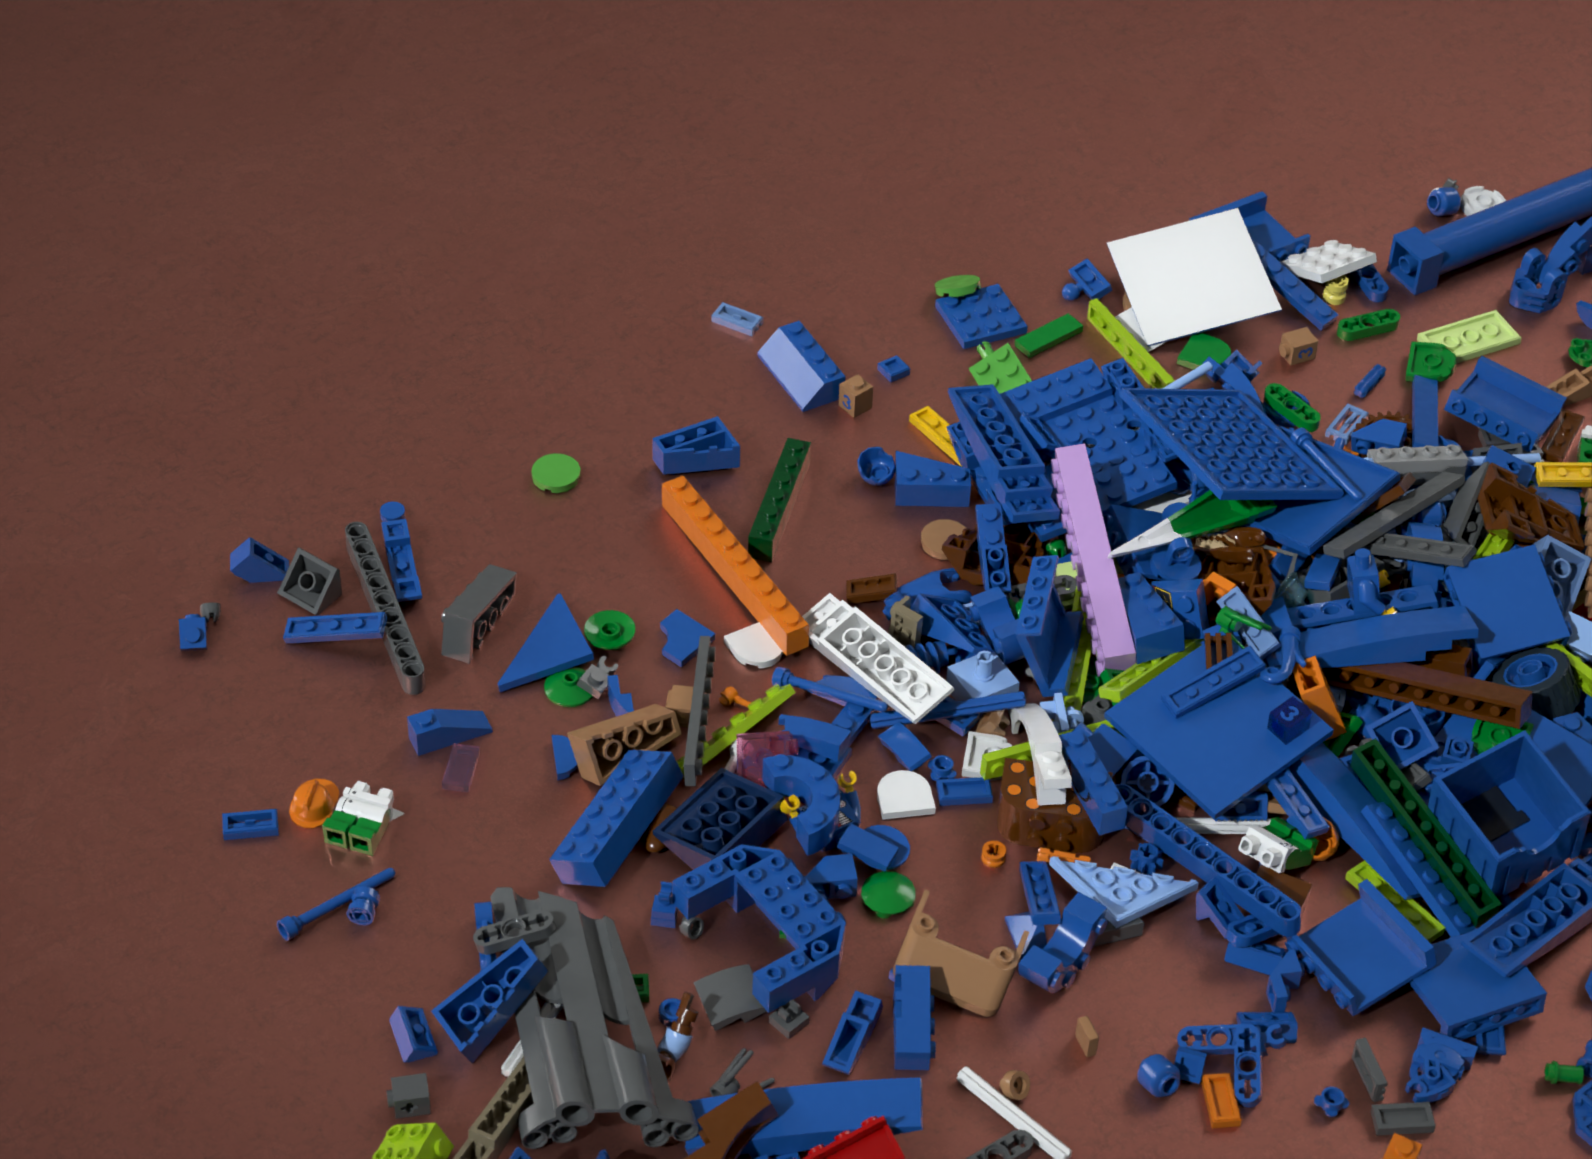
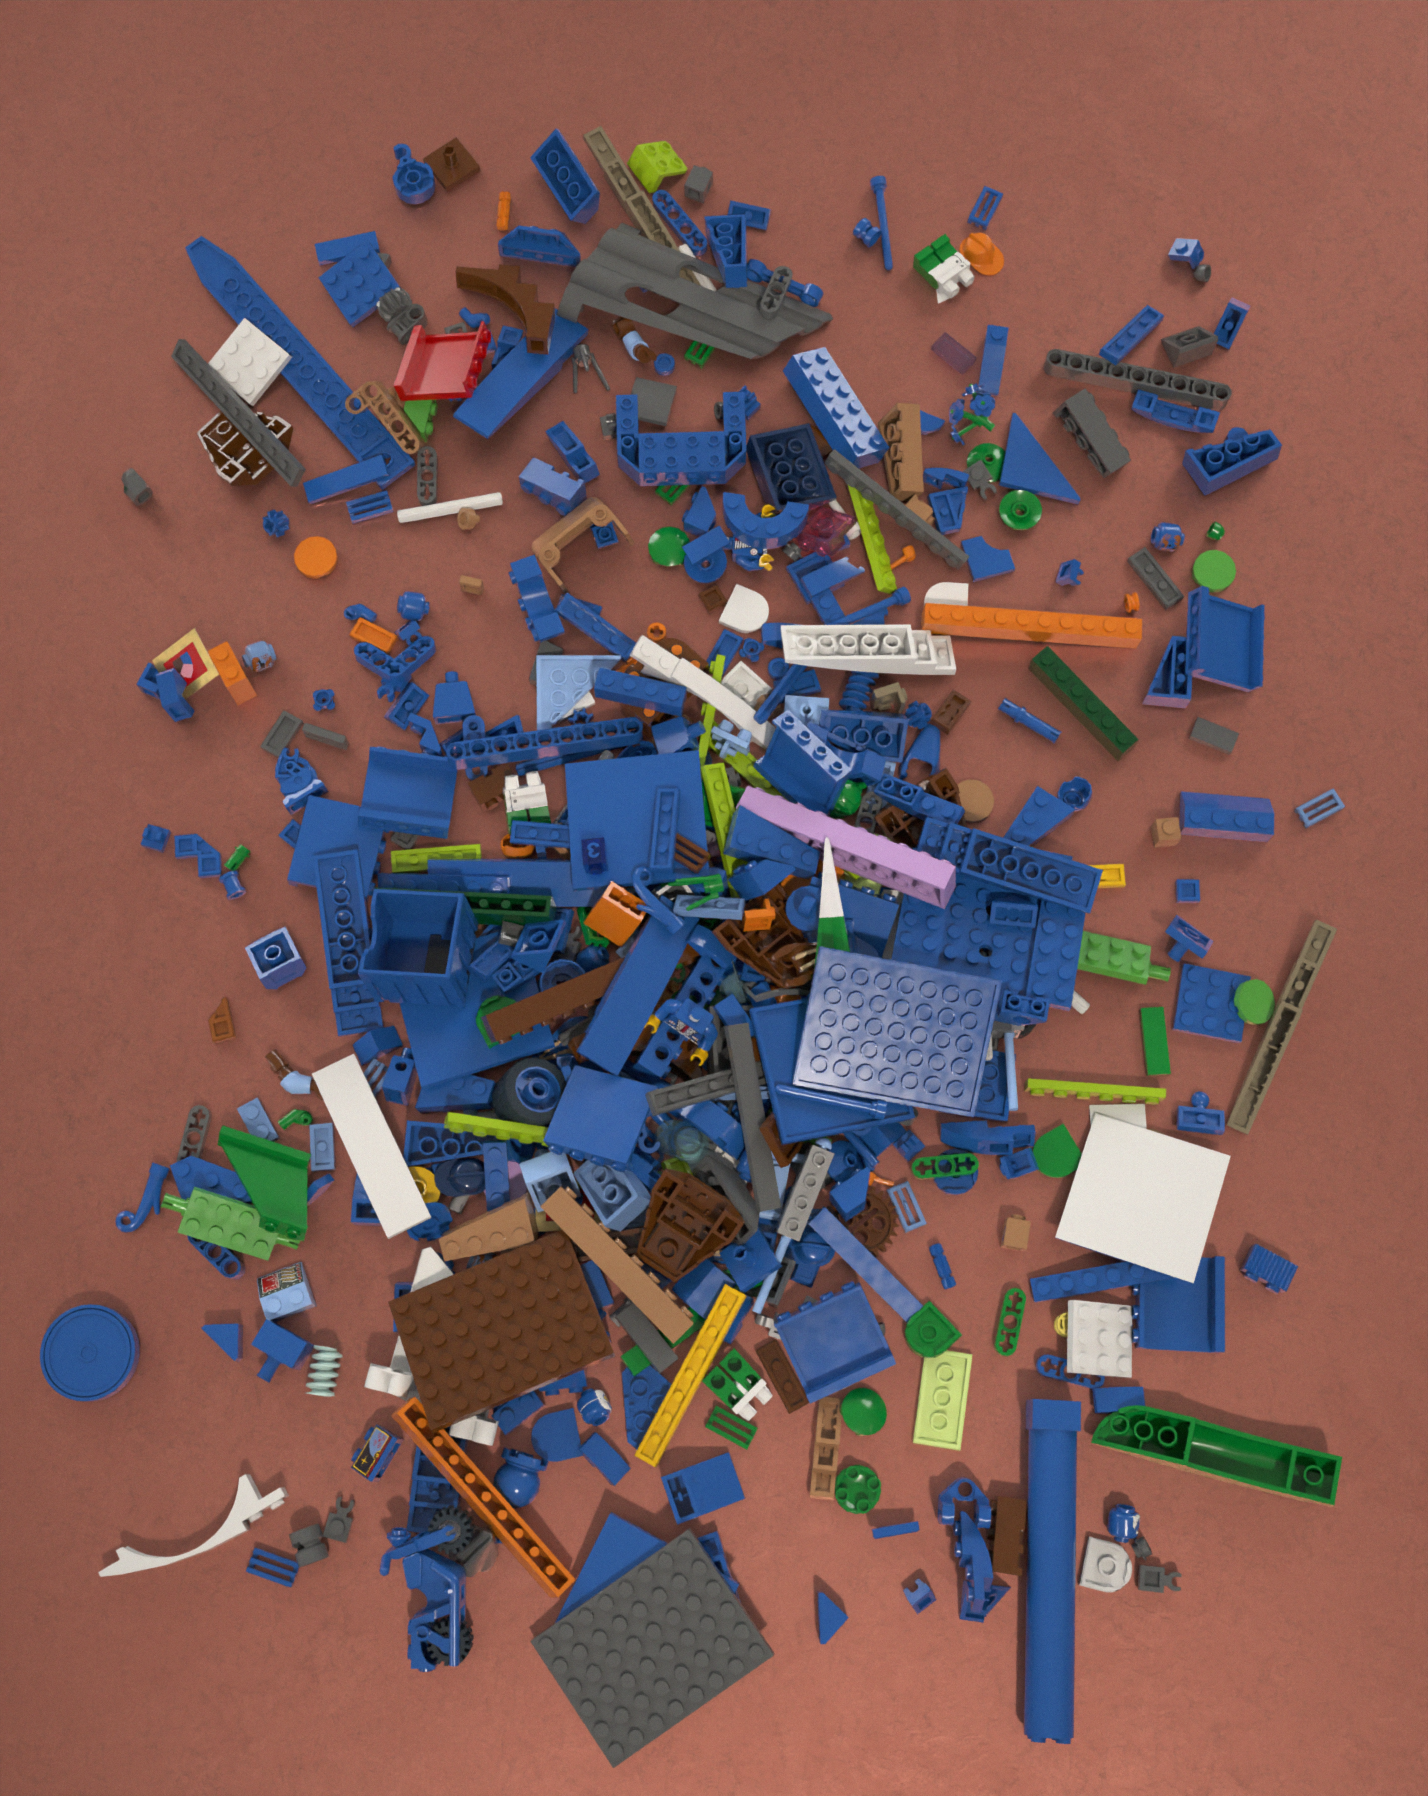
camera: 125 degrees right, 30 degrees up
none -> blue arm [343,604,377,623]
none -> blue torso [433,671,476,725]
none -> blue beam [652,190,707,256]
none -> reddish brown tile [698,584,728,614]
none -> blue tile [768,658,790,680]
none -> green dish [840,1388,887,1437]
none -> blue wing [927,486,968,535]
none -> blue plant [949,383,995,445]
none -> reddish brown wedge [986,1496,1027,1576]
none -> blue pin [998,698,1061,743]
none -> blue tile [1056,559,1084,586]
none -> green slope [1091,1405,1342,1507]
none -> blue slope [1092,1387,1145,1414]
none -> orange bush [1124,592,1140,613]
none -> dark grey tile [1127,547,1184,610]
none -> dark grey plate [1138,1565,1182,1593]
none -> blue head [1151,522,1185,552]
none -> blue tile [1165,915,1214,962]
none -> blue wedge [1182,429,1282,496]
none -> blue panel [1185,586,1265,692]
none -> dark grey tile [1189,717,1239,755]
none -> green hinge [1206,521,1225,540]
none -> dark tan slope [1226,920,1337,1135]
none -> blue brick [1240,1244,1298,1294]

